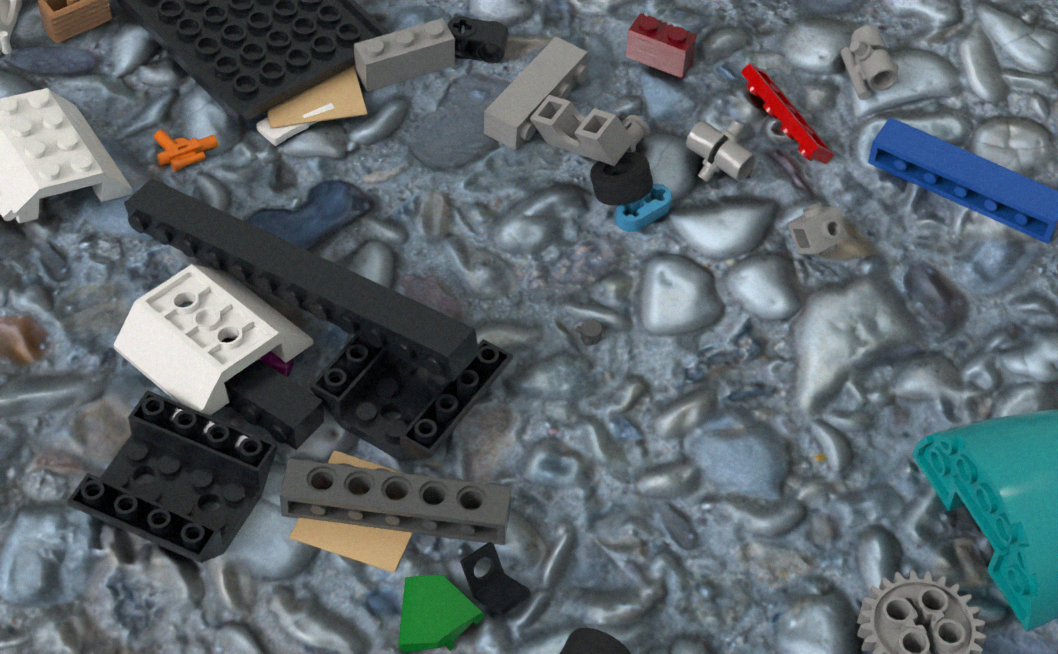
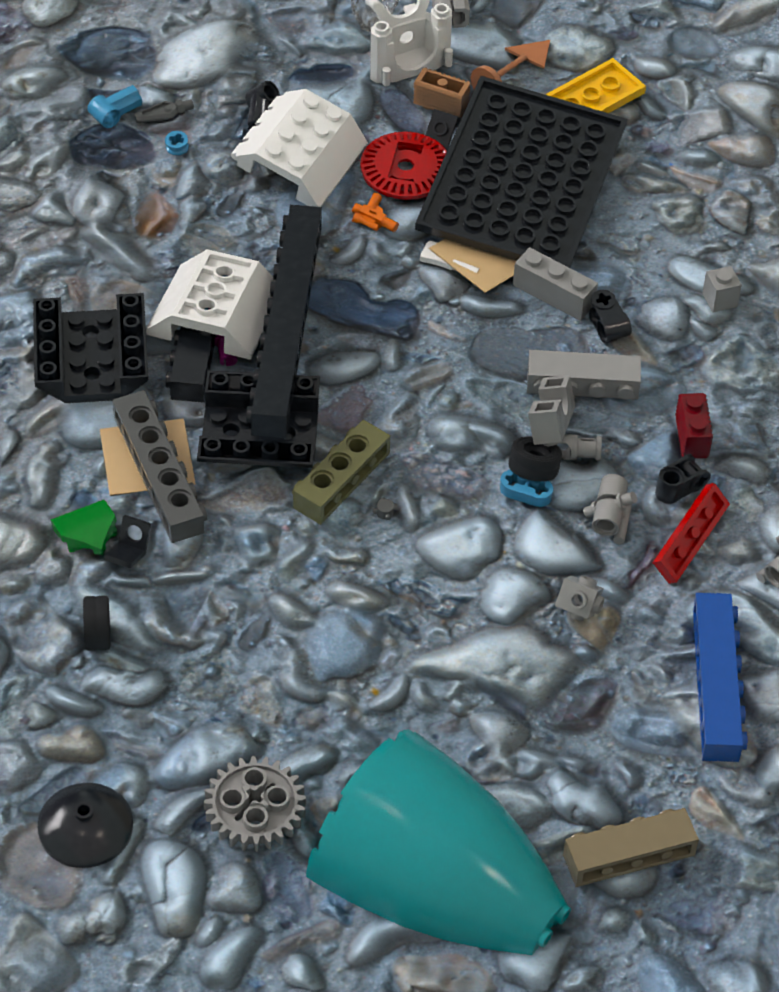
camera: 60 degrees right, 0 degrees up
none -> olive brick [292,419,391,525]
none -> red piece [360,132,447,200]
none -> black bracket [425,109,461,150]
none -> black piece [655,454,711,504]

